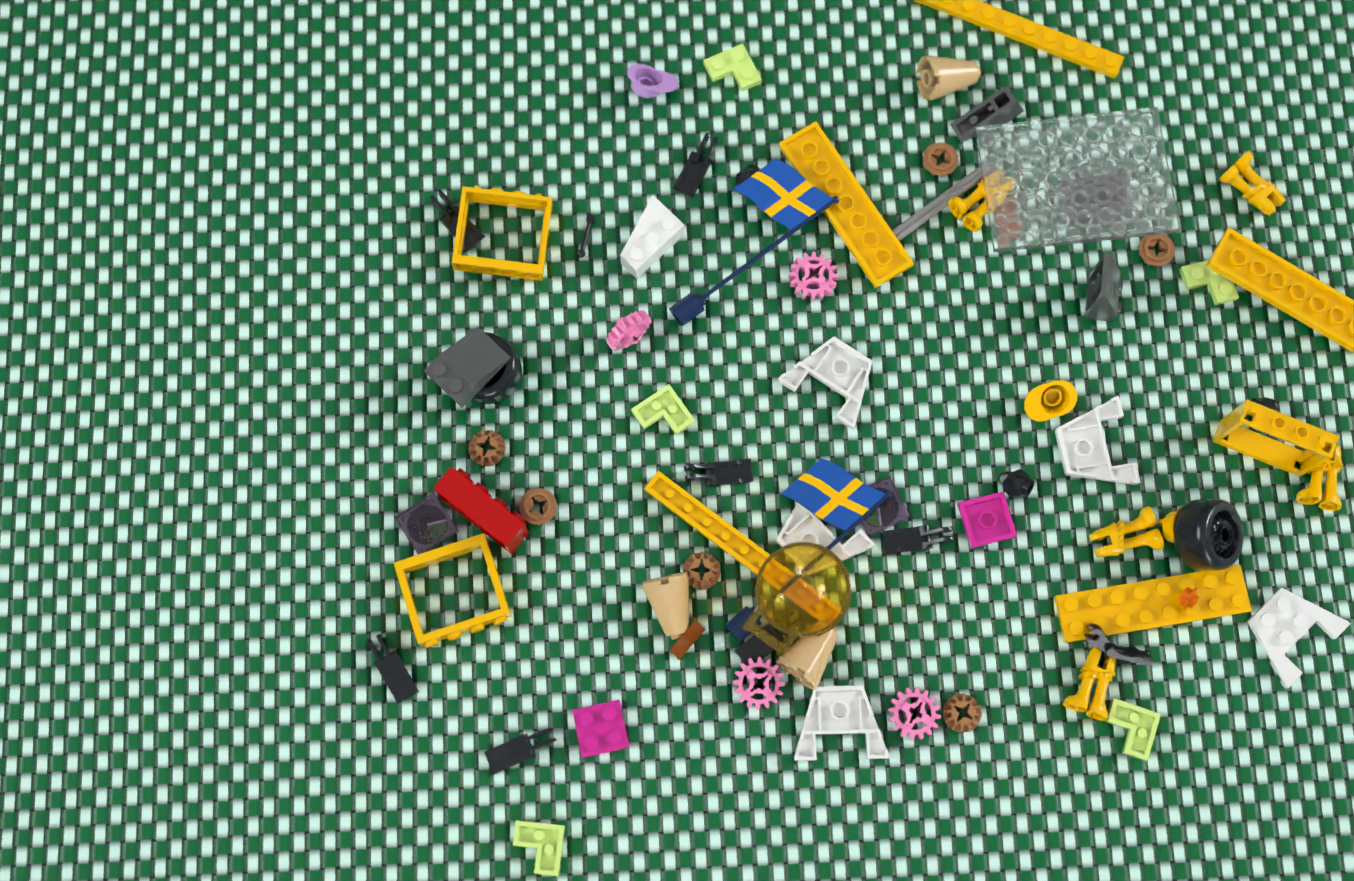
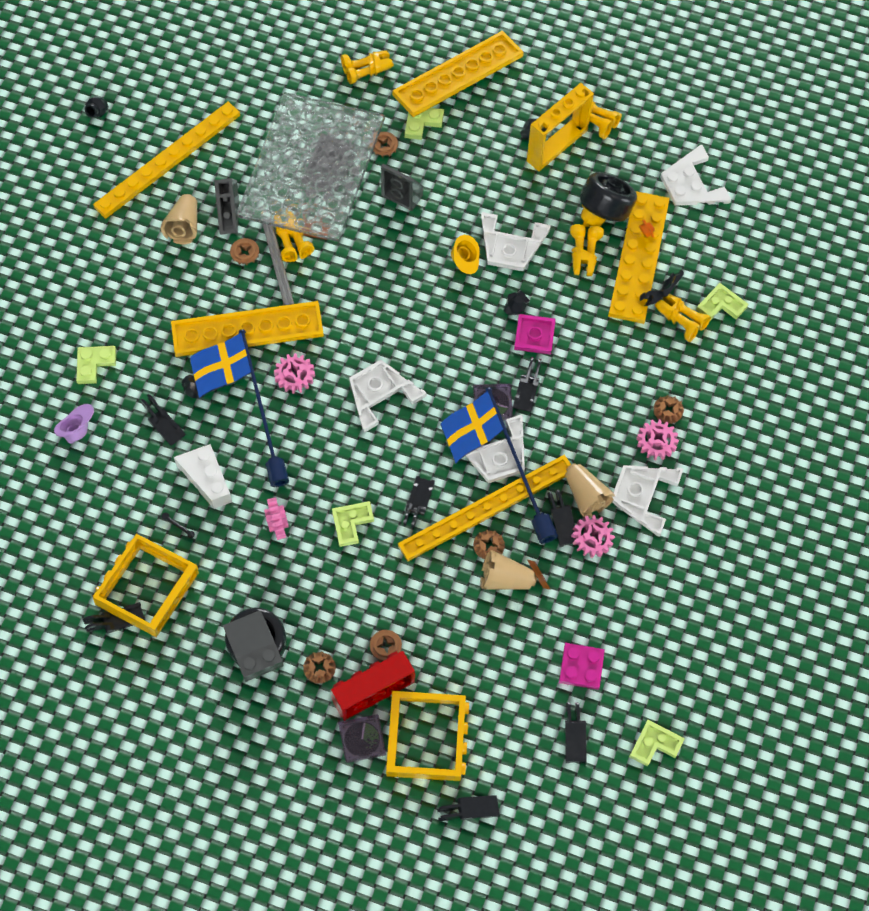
camera: 70 degrees left, 10 degrees down
clear yellow windscreen [742,542,852,657] -> none

